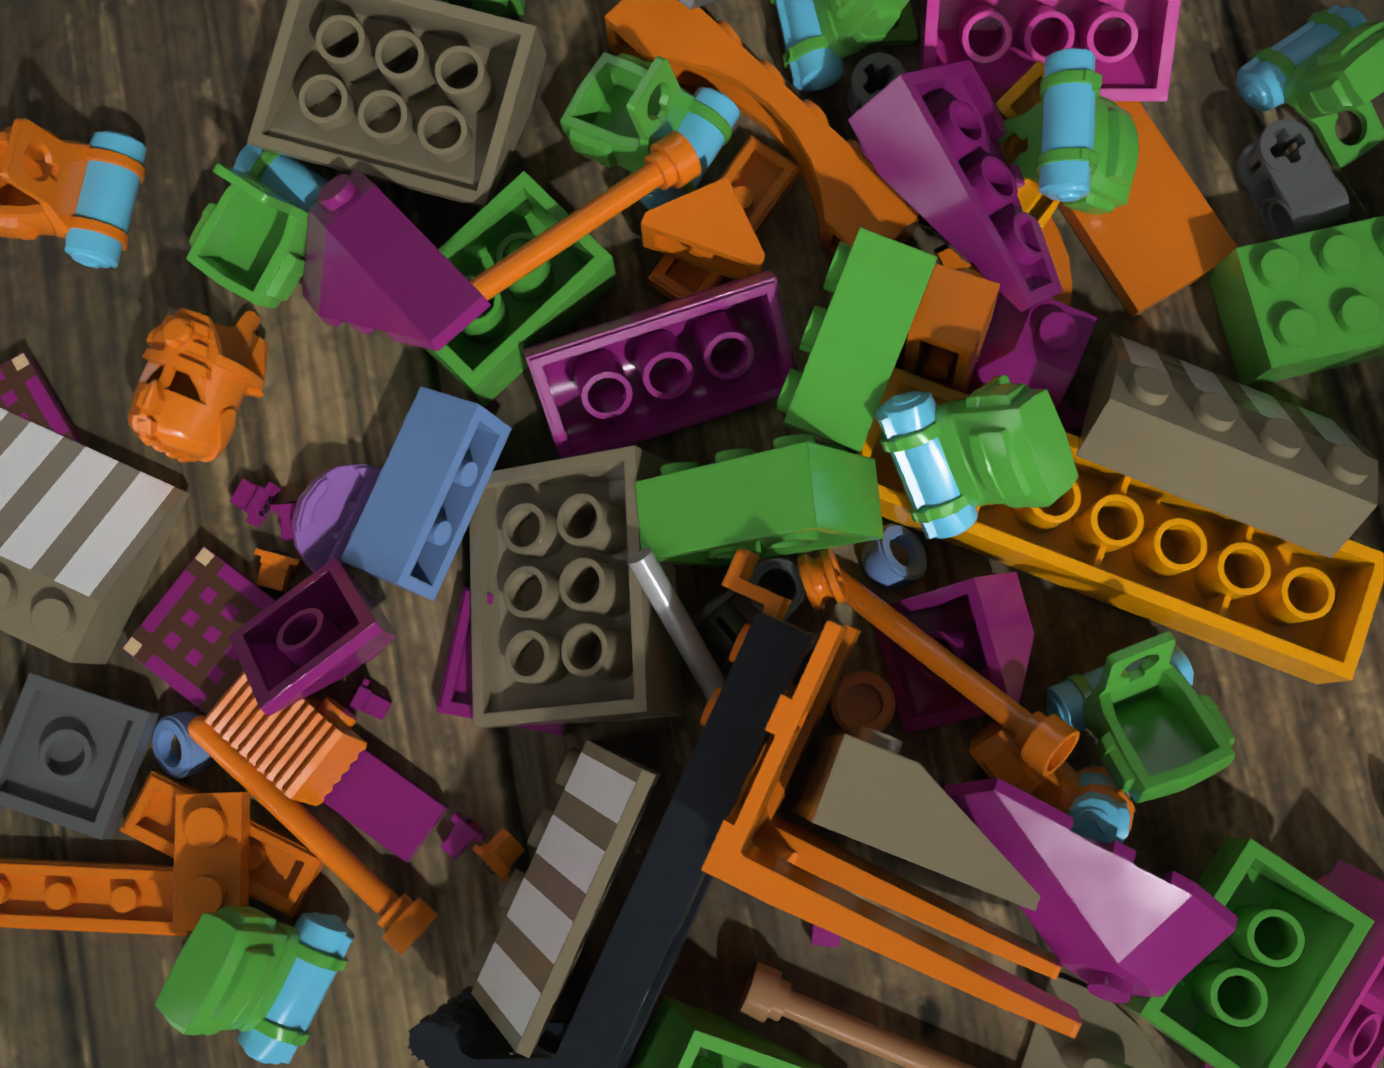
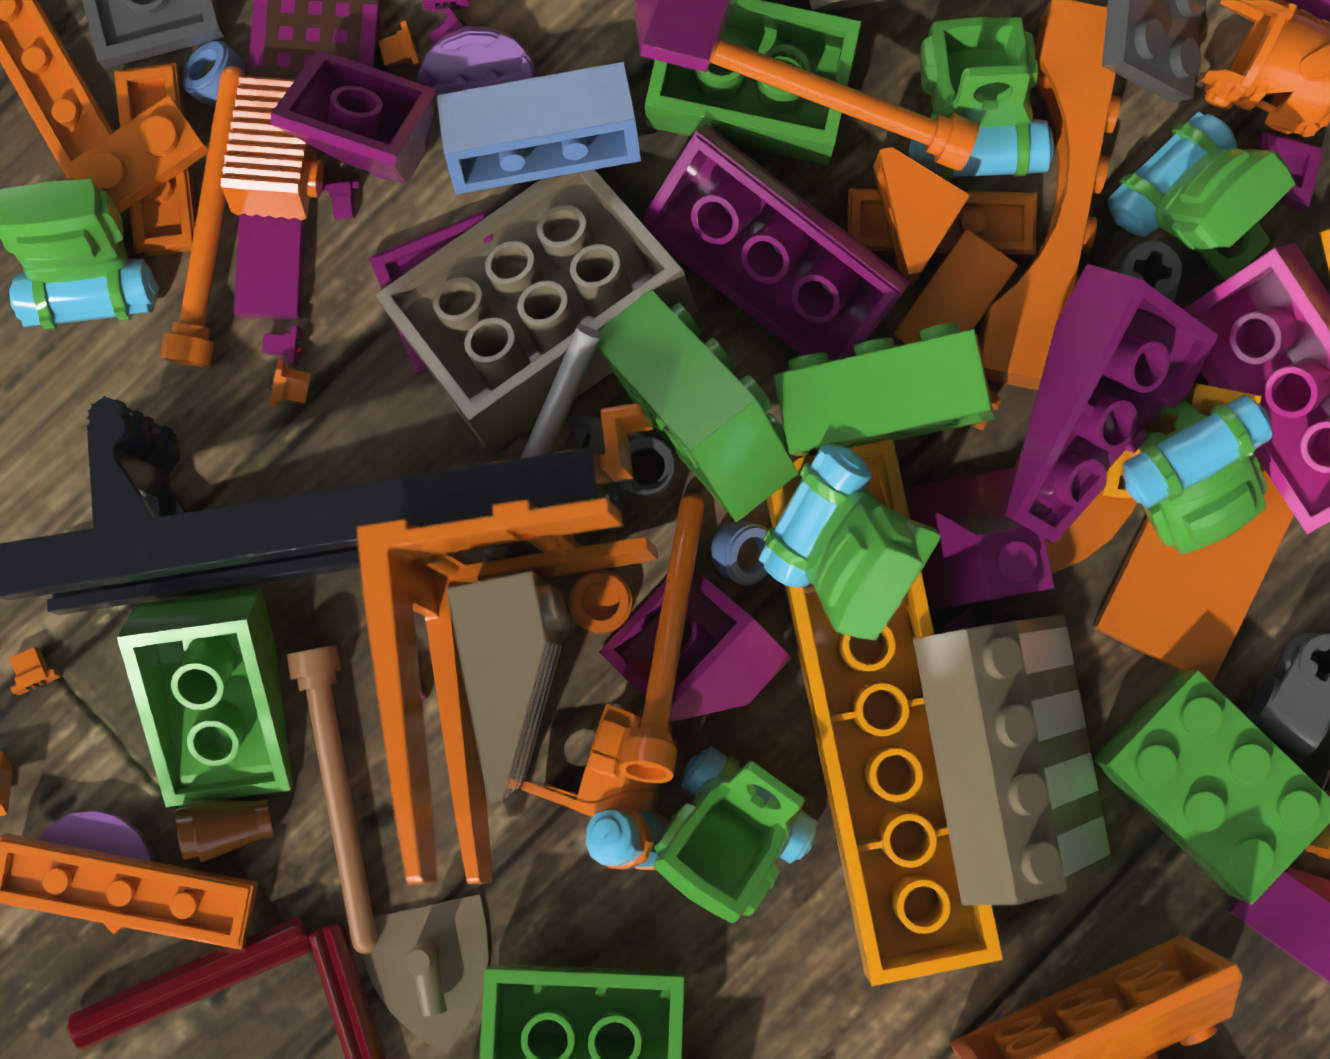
camera: 60 degrees right, 5 degrees up
slope [470,740,661,1058] -> none
orange bush [797,548,848,611] -> none
orange slope [903,263,1000,394] -> none
magenta wedge [944,777,1238,1003] -> none
none -> orange tile [891,229,1018,345]

